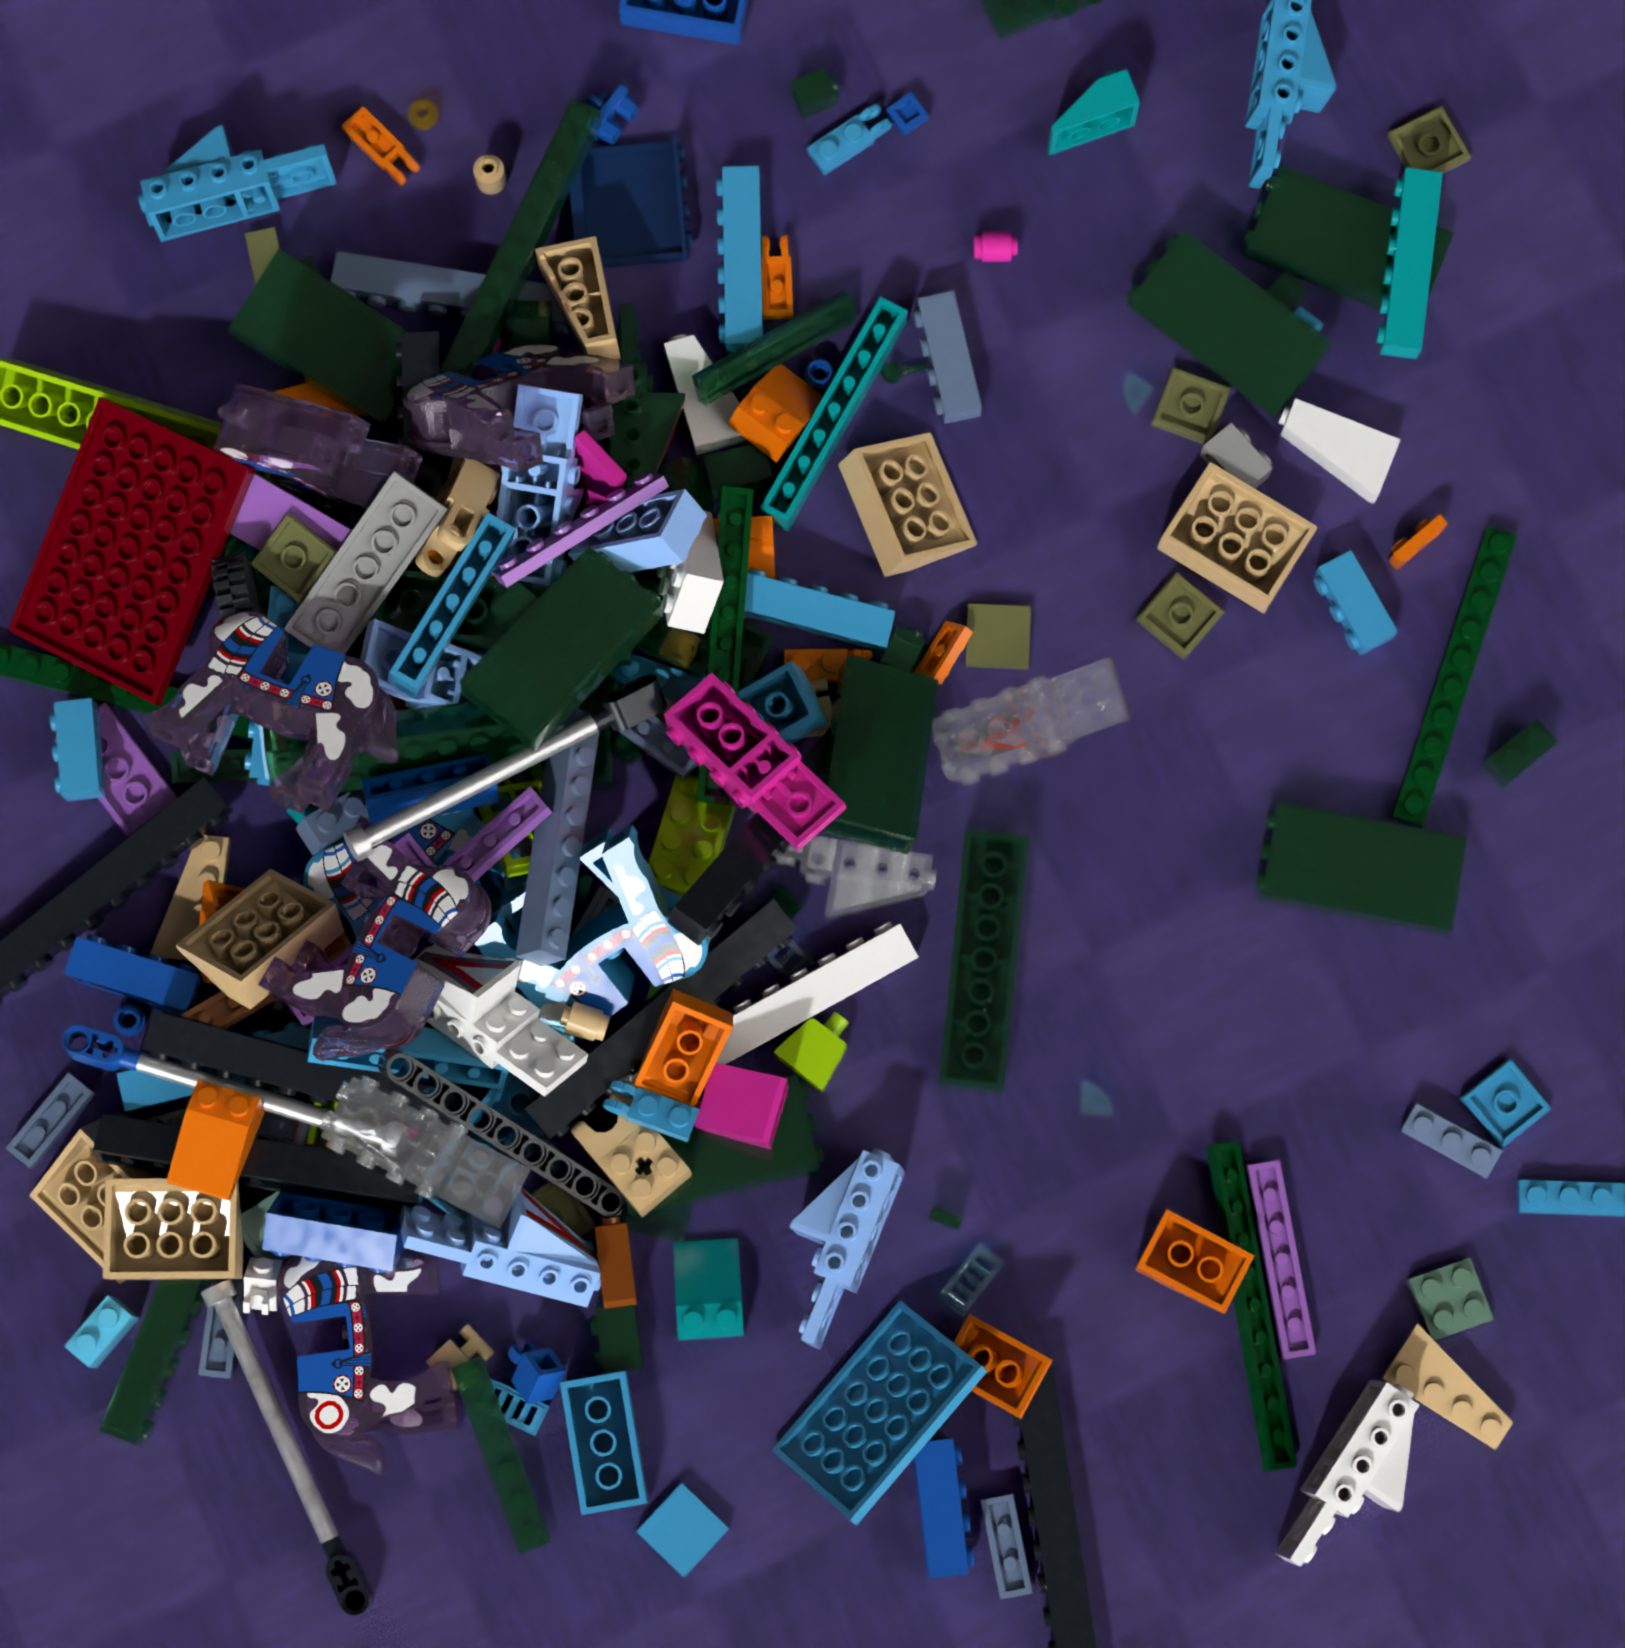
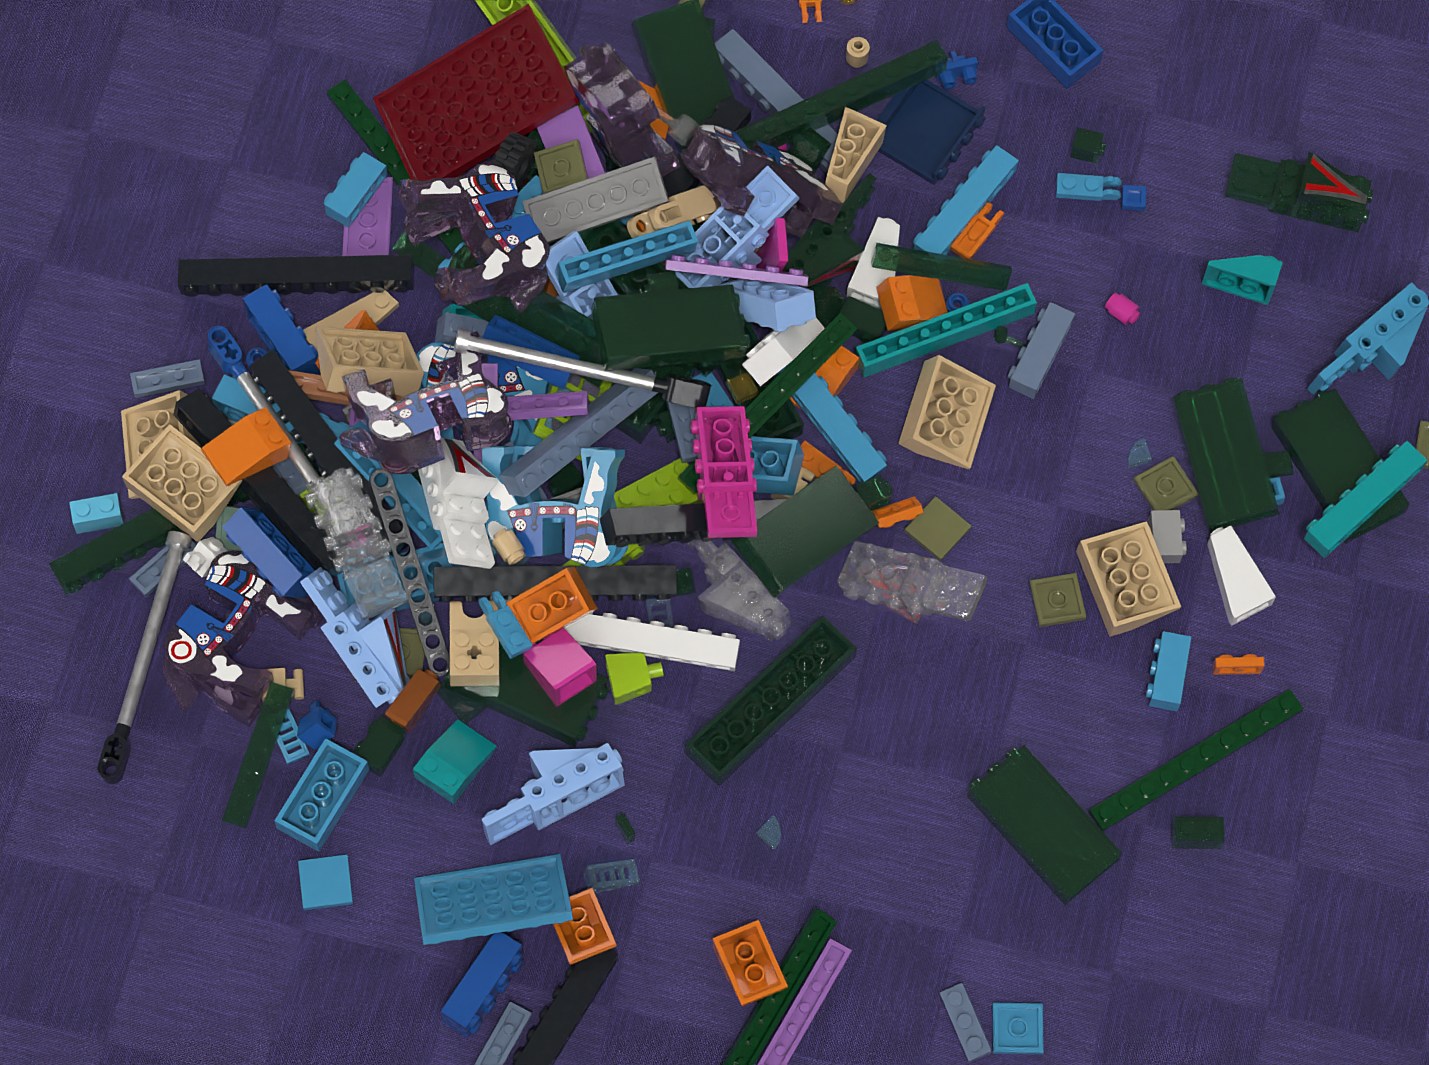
camera: 35 degrees right, 10 degrees down
none -> clear piece [617,83,700,146]

